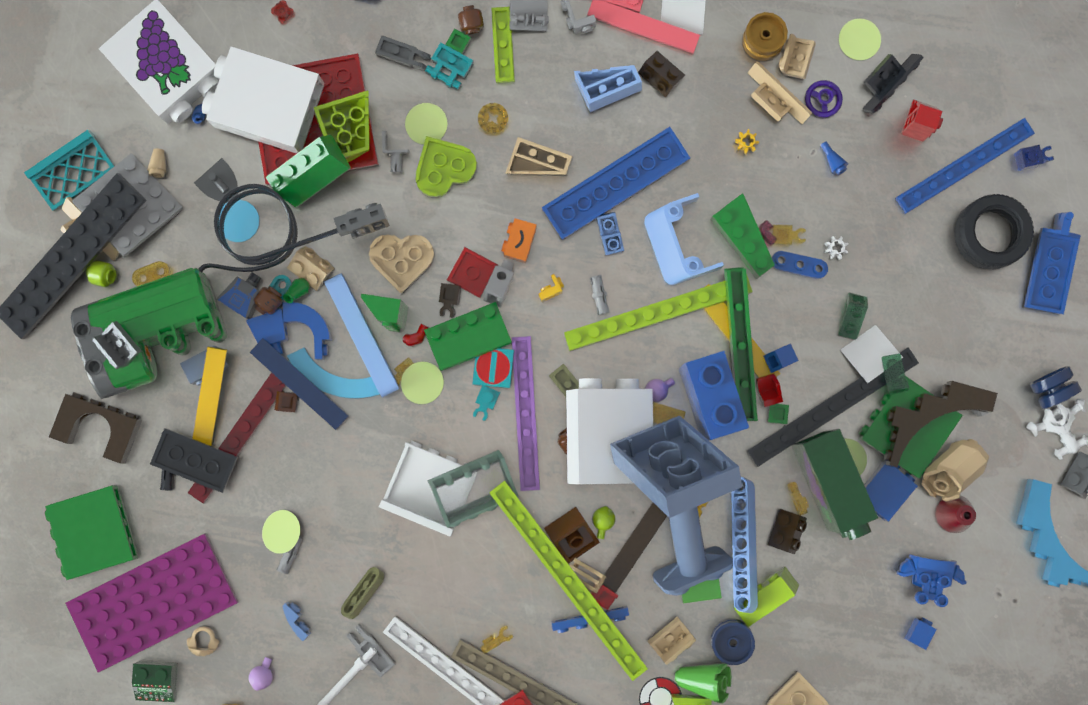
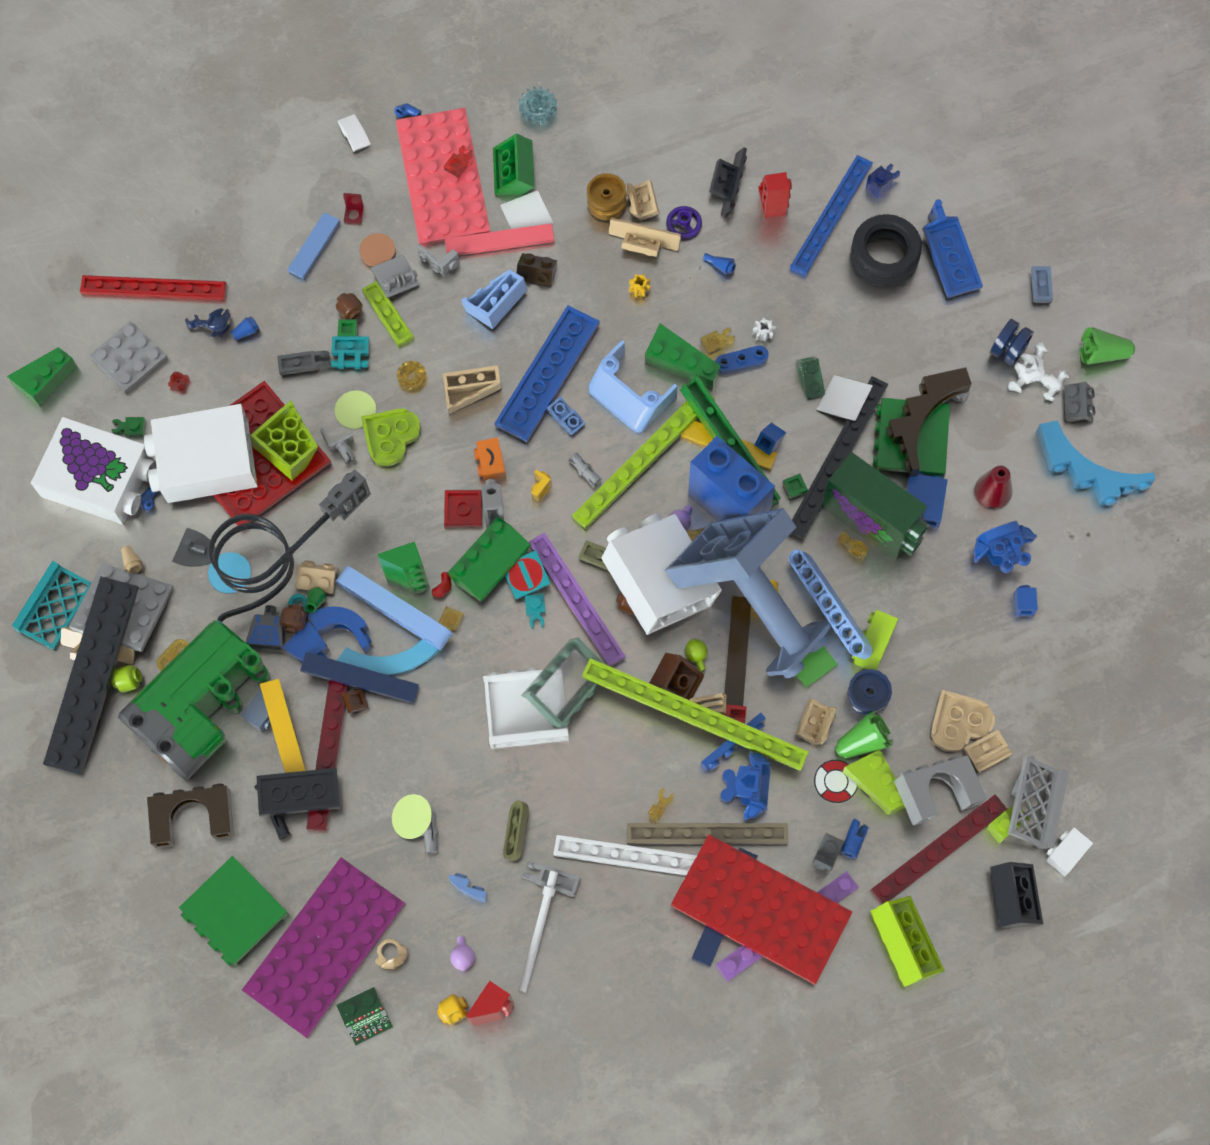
camera: 35 degrees left, 15 degrees down
dark grey bracket [92,321,142,369] -> none
green slope [266,135,351,207] -> none
tan plate [369,235,435,294] -> none
yellowish green sticker [401,362,444,404] -> none
dark brown plate [439,283,461,318] -> none
red panel [756,373,783,407] -> none
clear pink arm [759,220,777,245] -> none
dark brown bracket [768,509,807,554] -> none
yellowish green sticker [839,19,881,60] -> none
clear green bracket [881,354,909,395] -> none
tan brick [921,439,989,501] -> none
none -> green plate [111,417,146,437]
none -> blue piece [721,750,771,820]

